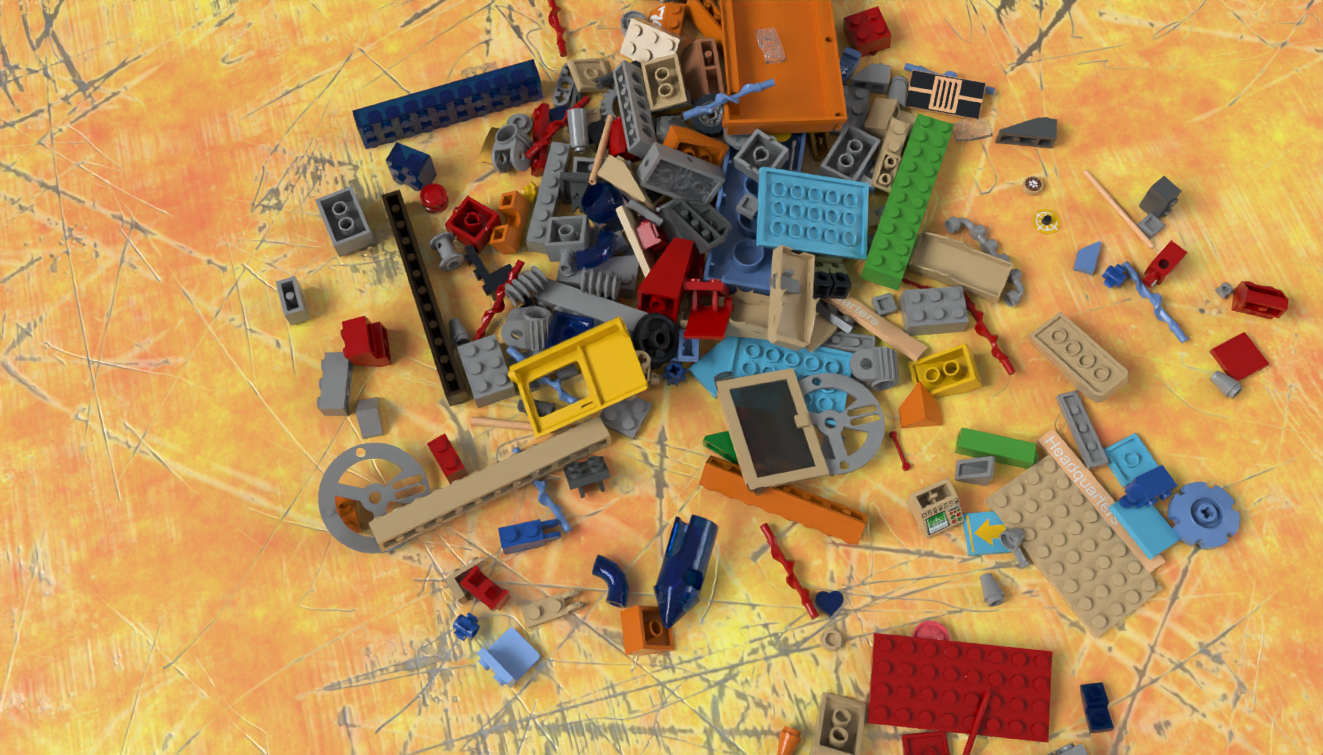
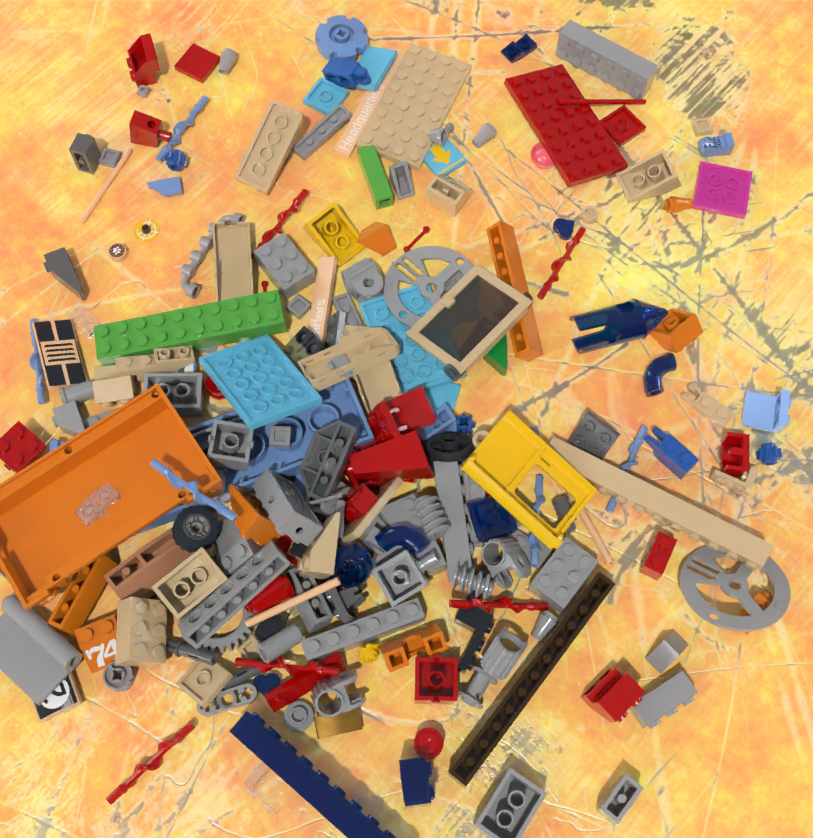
camera: 125 degrees left, 0 degrees up
none -> light grey piece [480,627,529,680]

